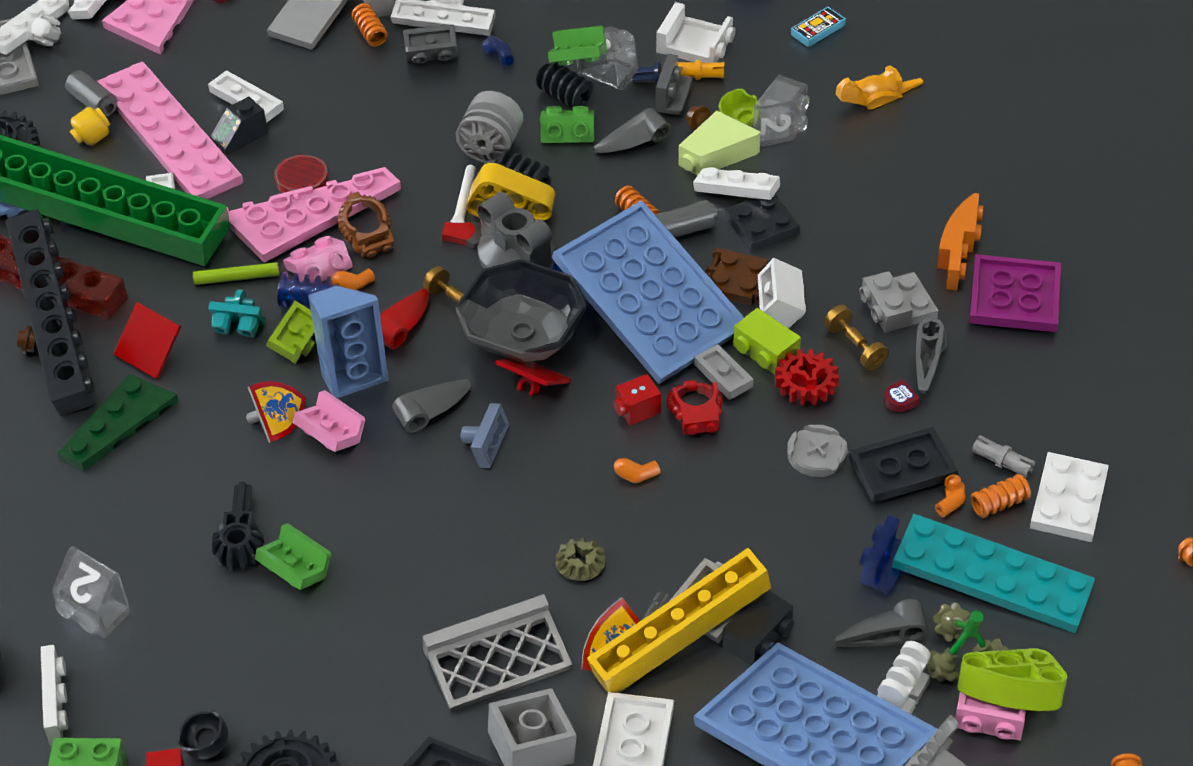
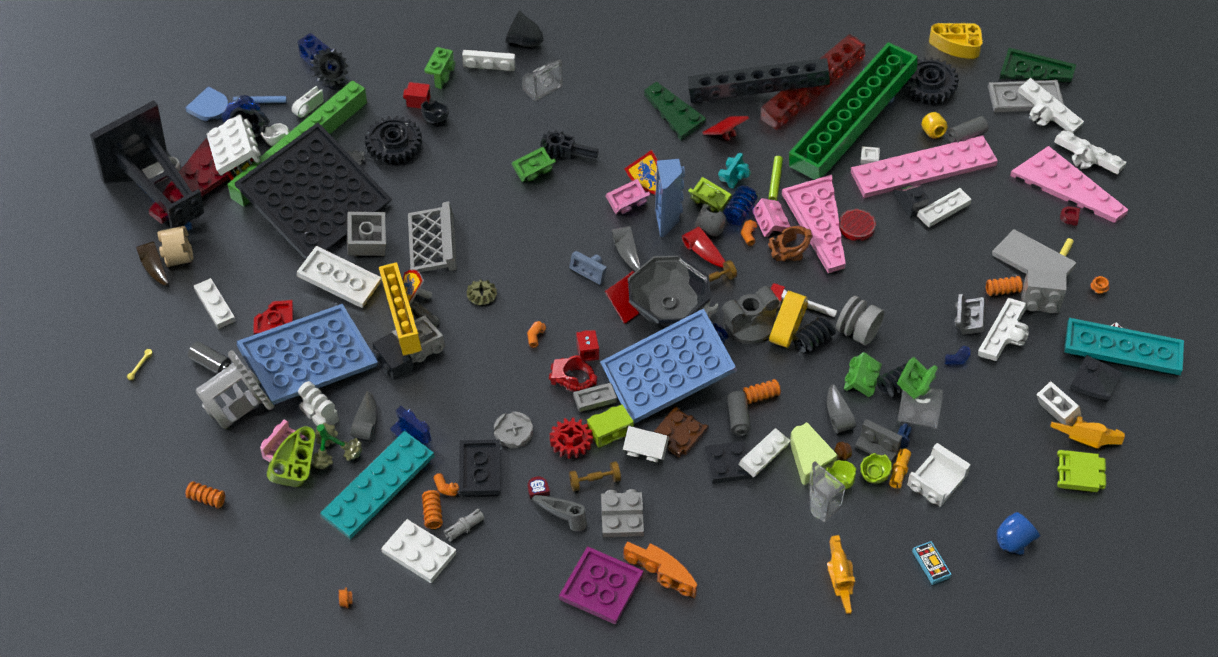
camera: 105 degrees right, 5 degrees up
none -> lime hair [860,453,892,484]

